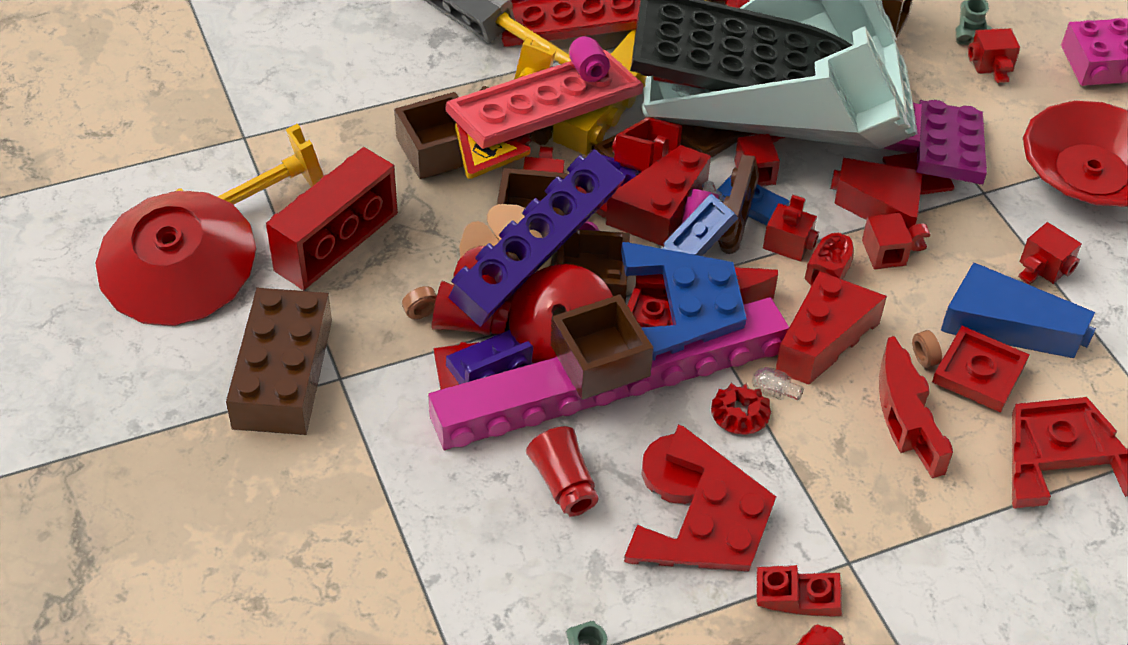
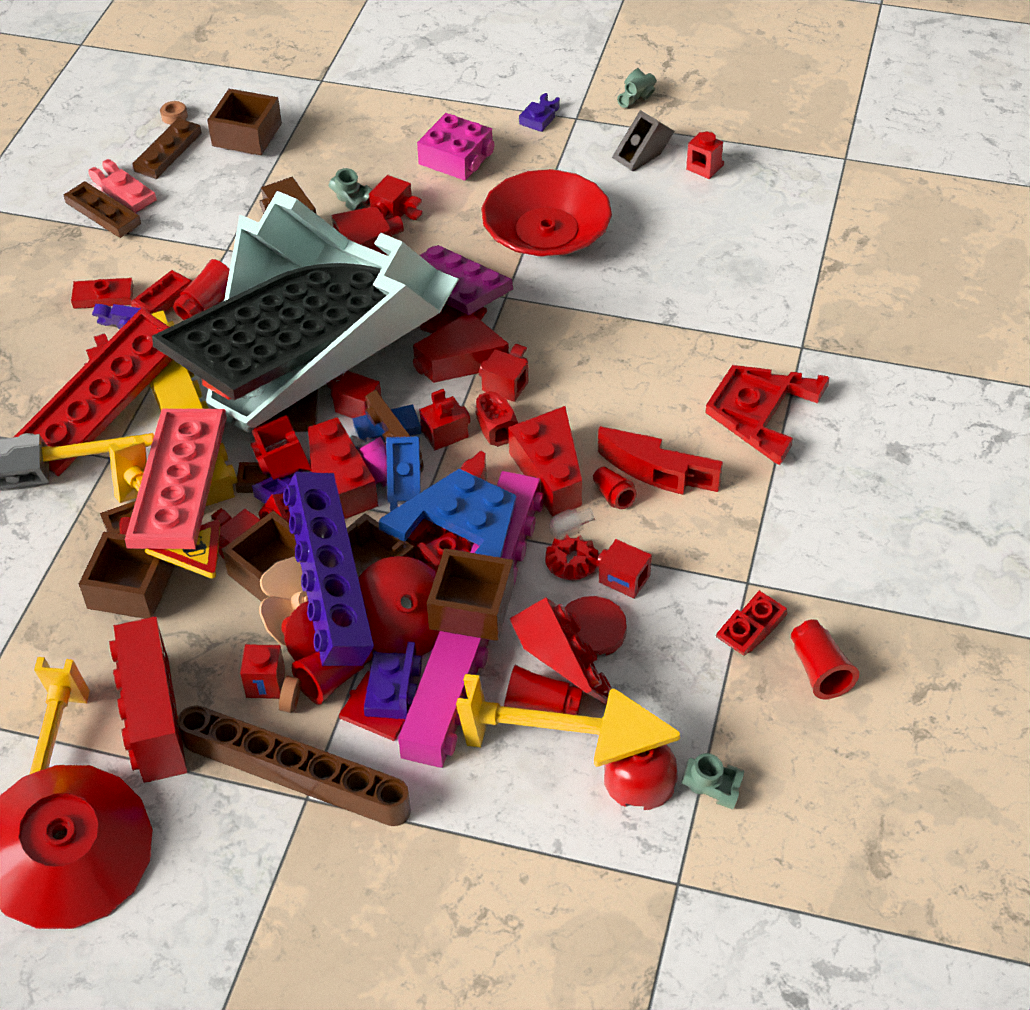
camera: 50 degrees left, 0 degrees up
reddish brown brick [226,287,332,435] -> none
dark pink brick [569,36,610,82] -> none
red wing [624,424,777,571] -> none
nougat tile [912,330,942,368] -> none
red plate [932,326,1030,413] -> none
blue slope [941,262,1096,358] -> none
red brick [1018,222,1082,285] -> none
none -> reddish brown beam [177,705,411,826]
none -> red brick [240,644,286,699]
none -> red torso [331,207,404,255]
none -> yellow piece [456,674,680,767]
none -> slope [509,597,612,705]
none -> red cone [593,466,637,509]
none -> red brick [596,539,652,599]
none -> red cylinder [604,745,678,810]

